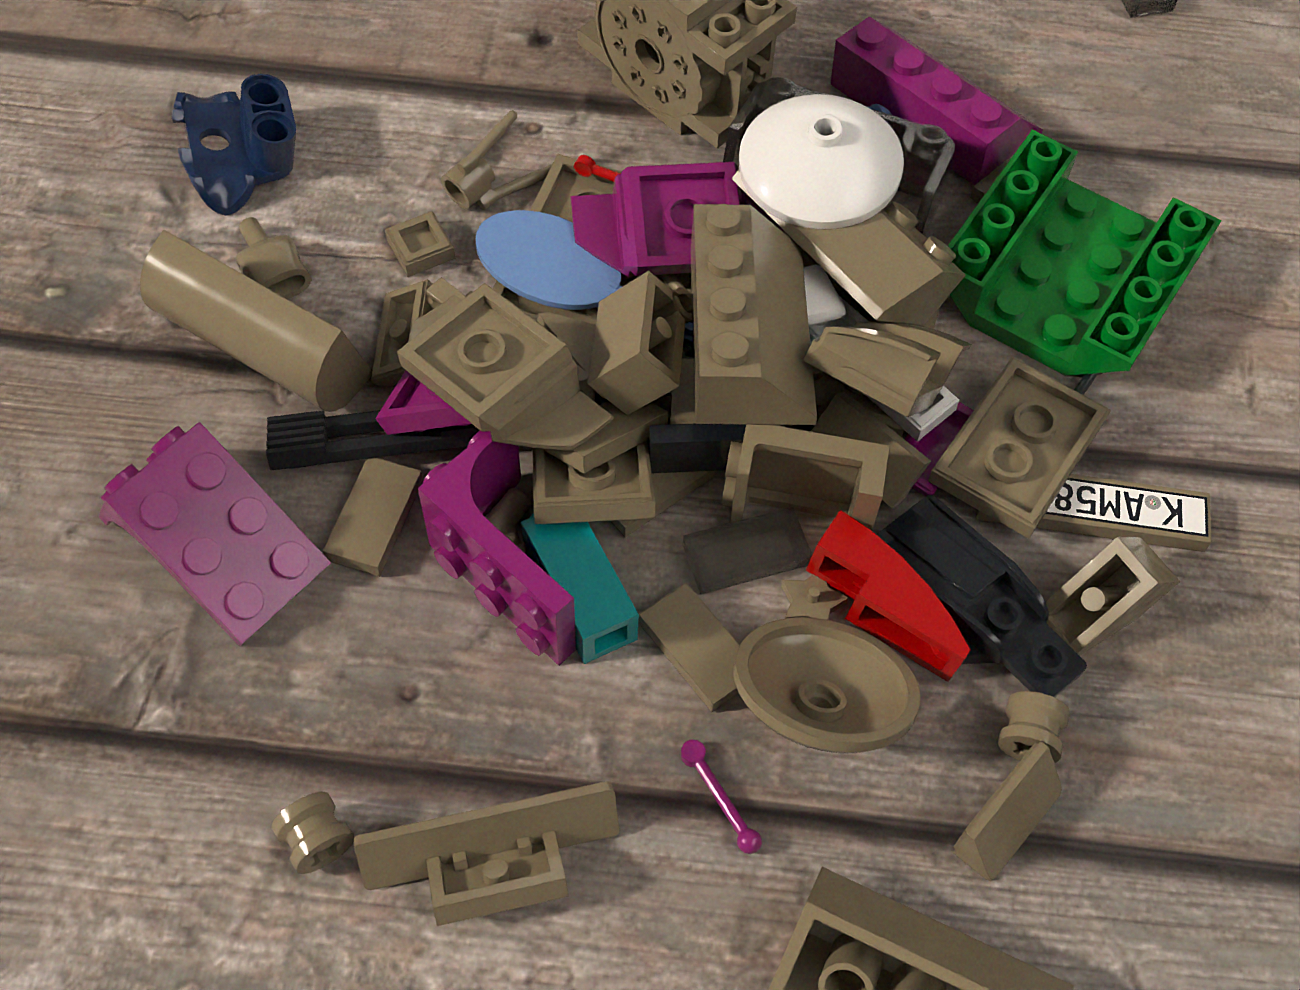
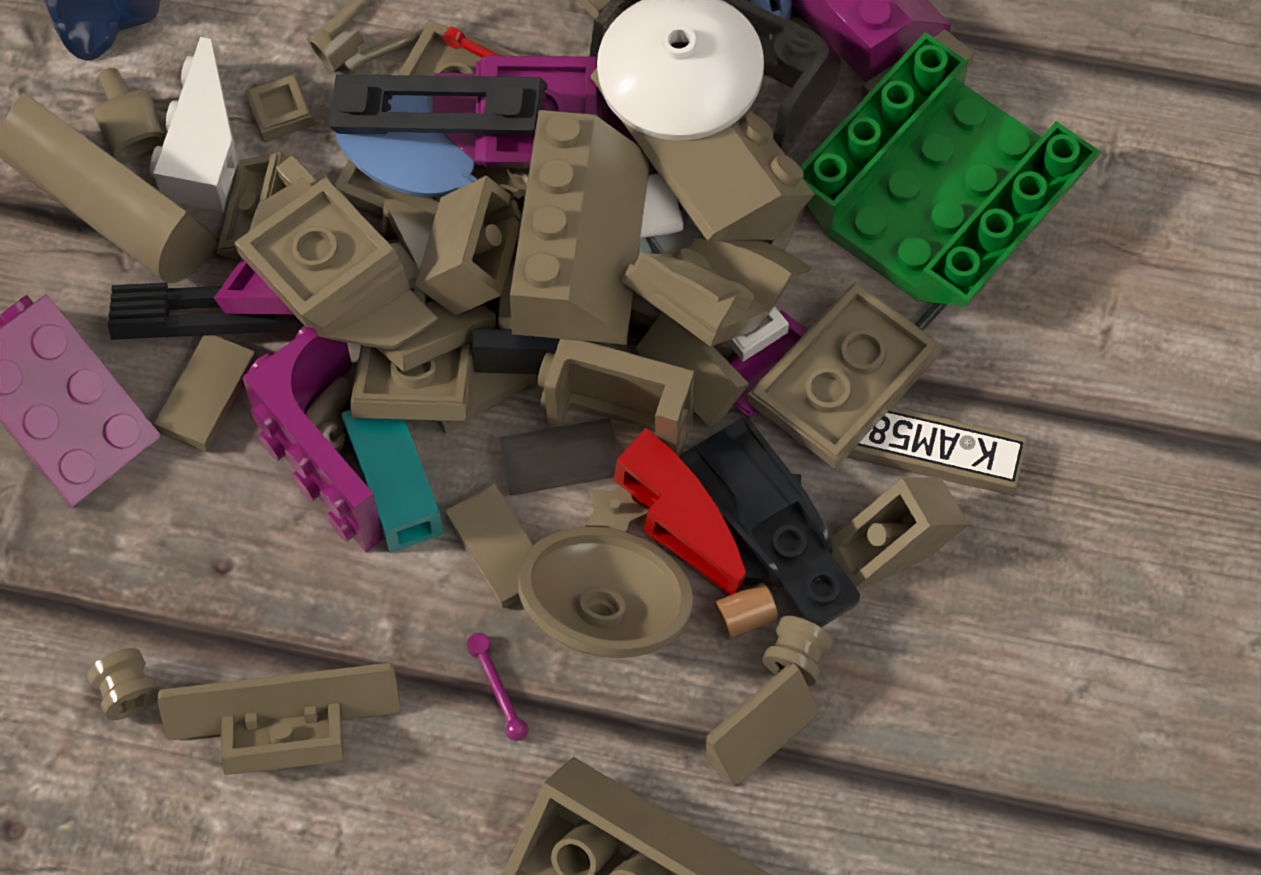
camera: 10 degrees right, 5 degrees up
none -> white slope [150,37,238,213]
none -> black container [329,75,548,137]
none -> medium nougat hinge [714,582,778,639]

